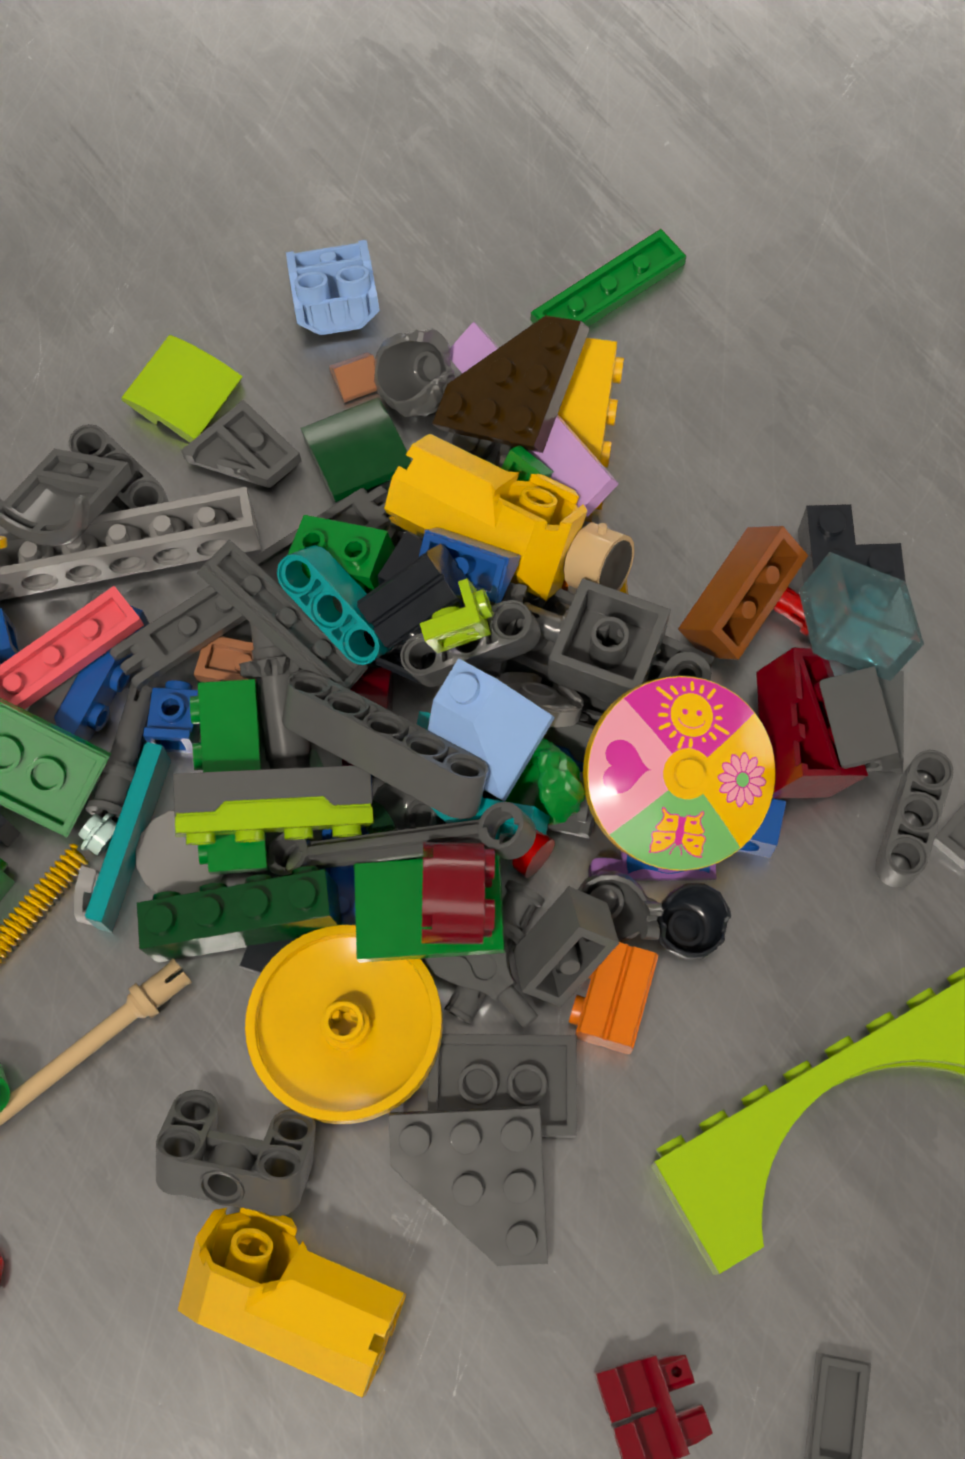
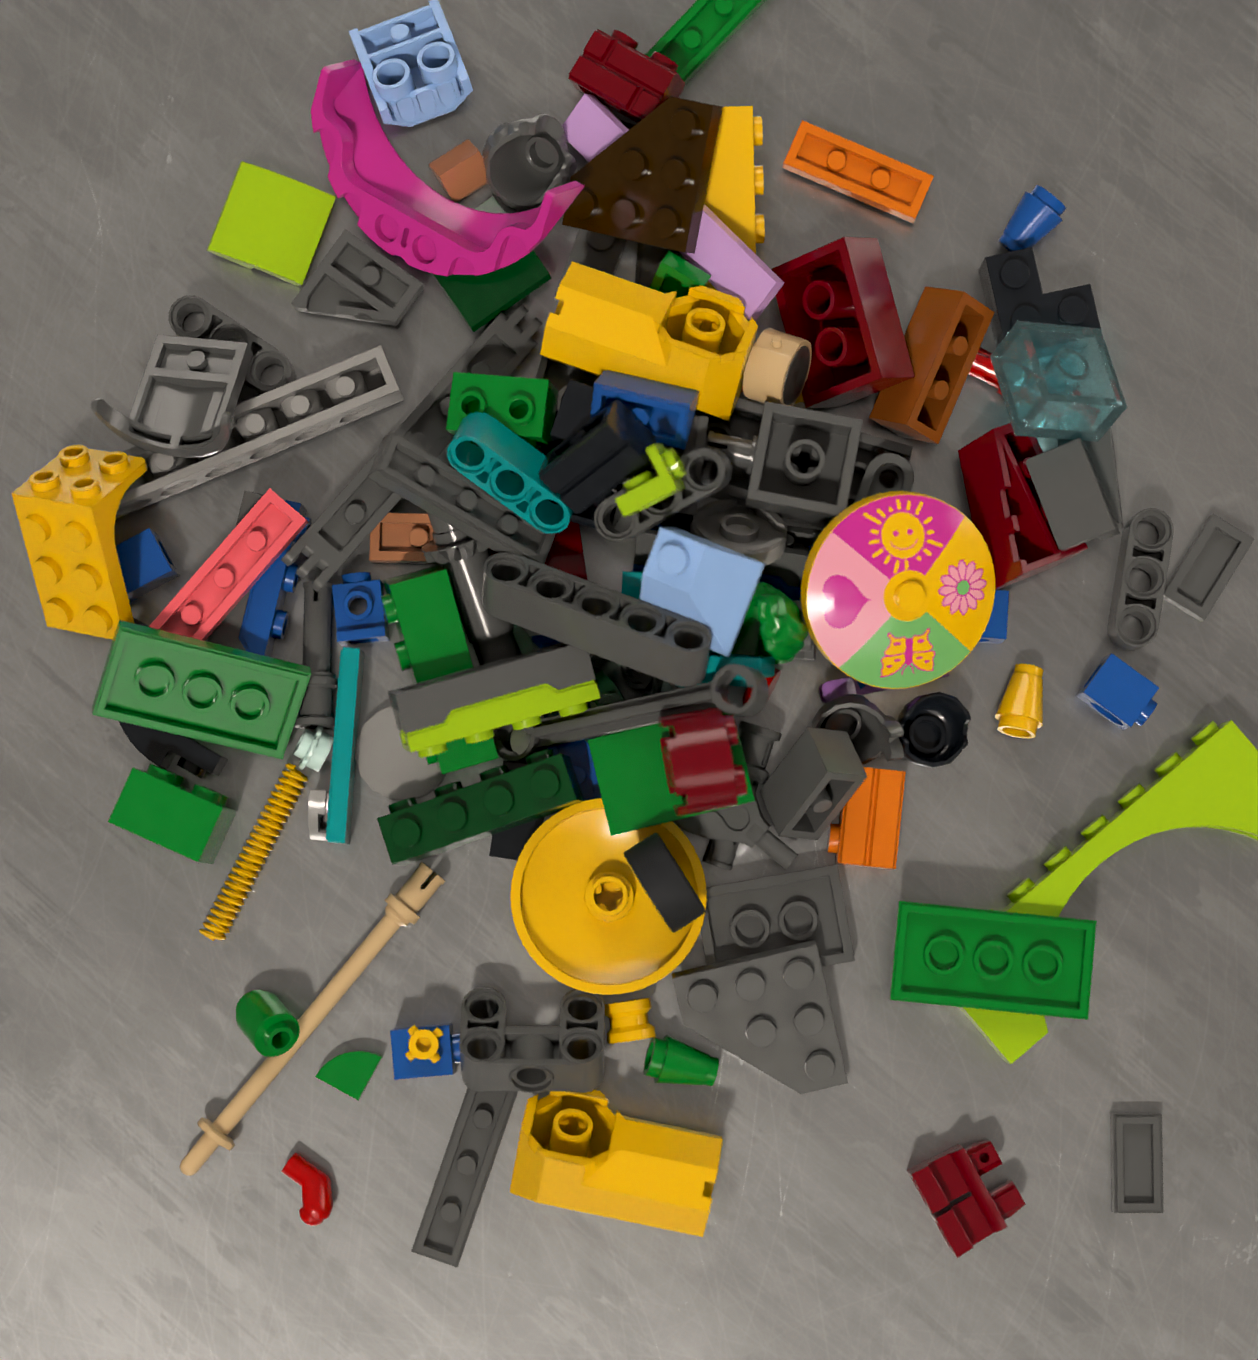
camera: 10 degrees left, 15 degrees up
none -> dark pink windscreen [311,59,584,276]
none -> green tile [316,1051,383,1100]
none -> blue brick [390,1023,460,1080]
none -> yellow piece [405,1025,444,1064]
none -> dark grey tile [411,1088,518,1267]
none -> dark red brick [568,29,685,123]
none -> yellow wheel [605,997,656,1044]
none -> black tyre [624,833,706,932]
none -> green cone [643,1035,719,1087]
none -> dark red brick [771,237,915,408]
none -> orange plate [782,120,934,224]
none -> green tile [889,901,1097,1020]
none -> yellow cone [995,664,1044,739]
none -> blue cone [998,185,1066,252]
none -> blue brick [1076,653,1159,730]

